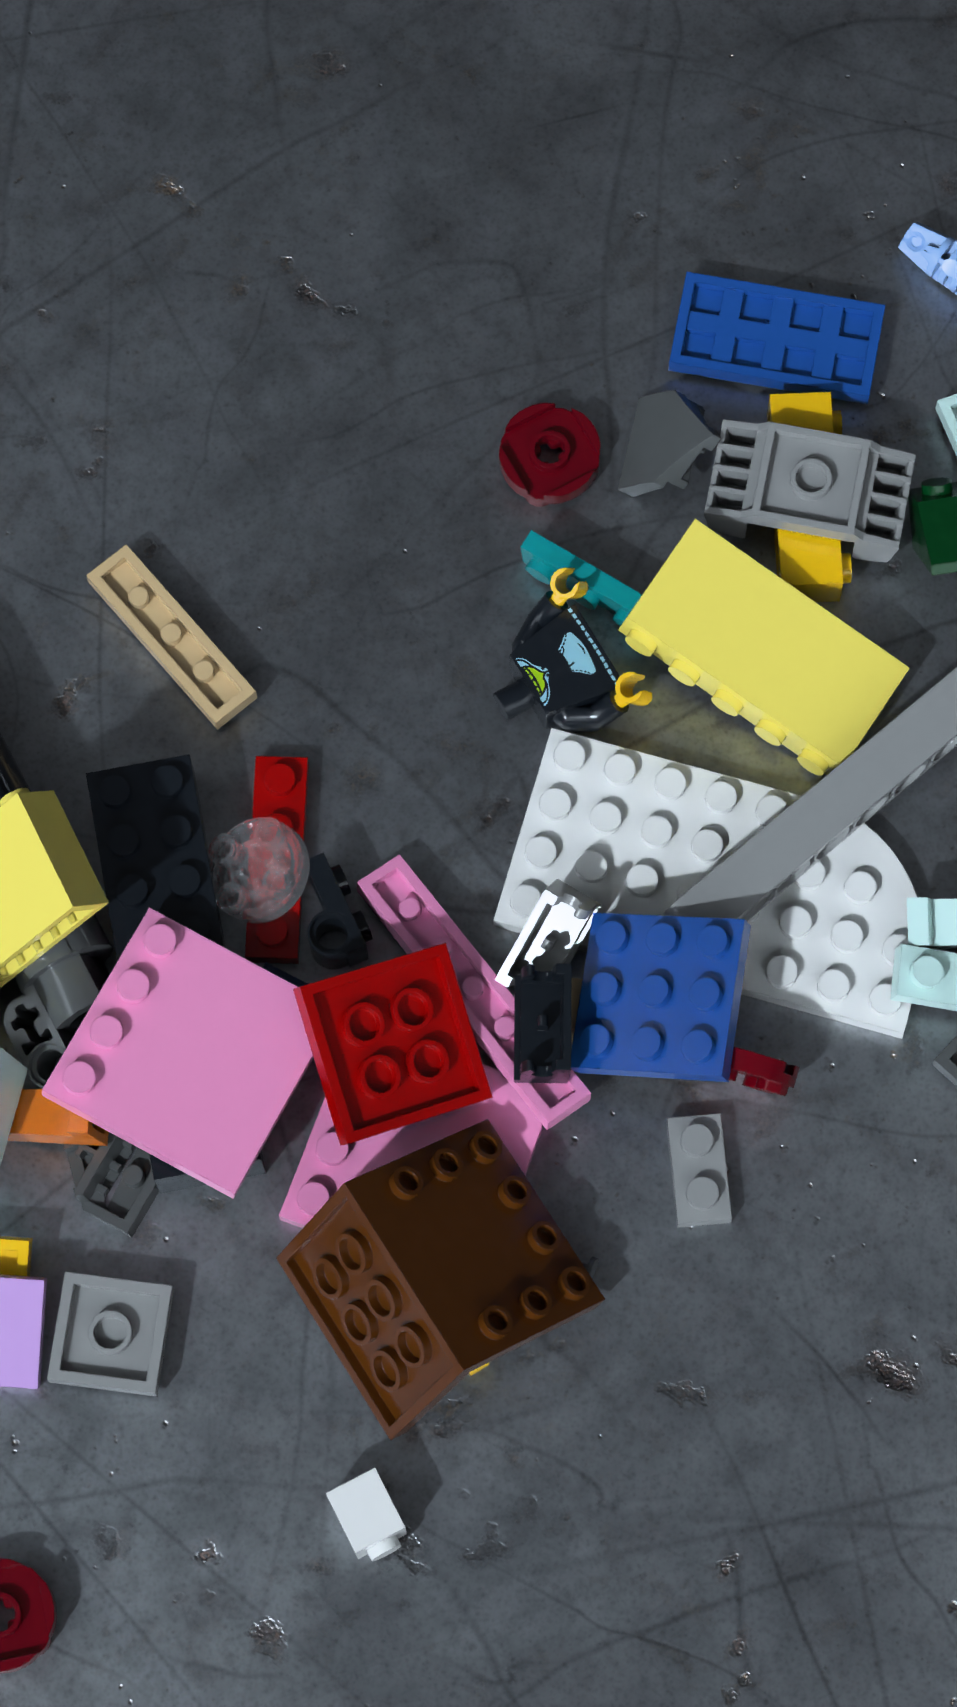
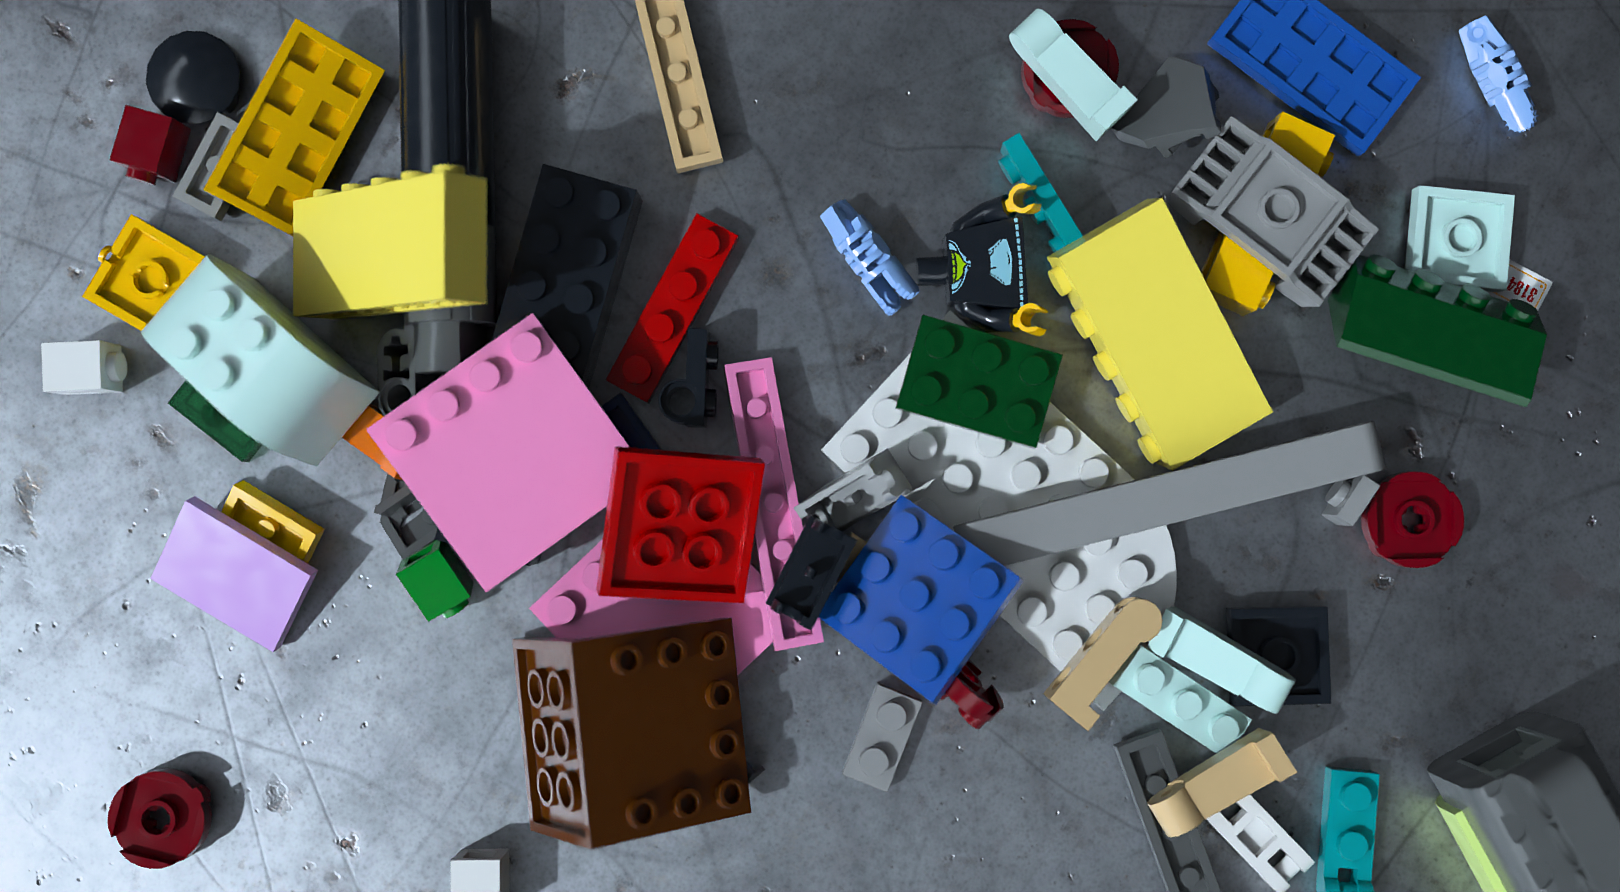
camera: 25 degrees right, 15 degrees up
light grey plate [47,1272,174,1397] -> none
clear tile [208,817,310,924] -> none
none -> green brick [396,540,474,622]
none -> light blue hinge [820,199,920,316]
none -> dark green plate [895,315,1063,449]
none -> light aqua leg [1009,8,1137,142]
none -> tan leg [1043,597,1162,731]

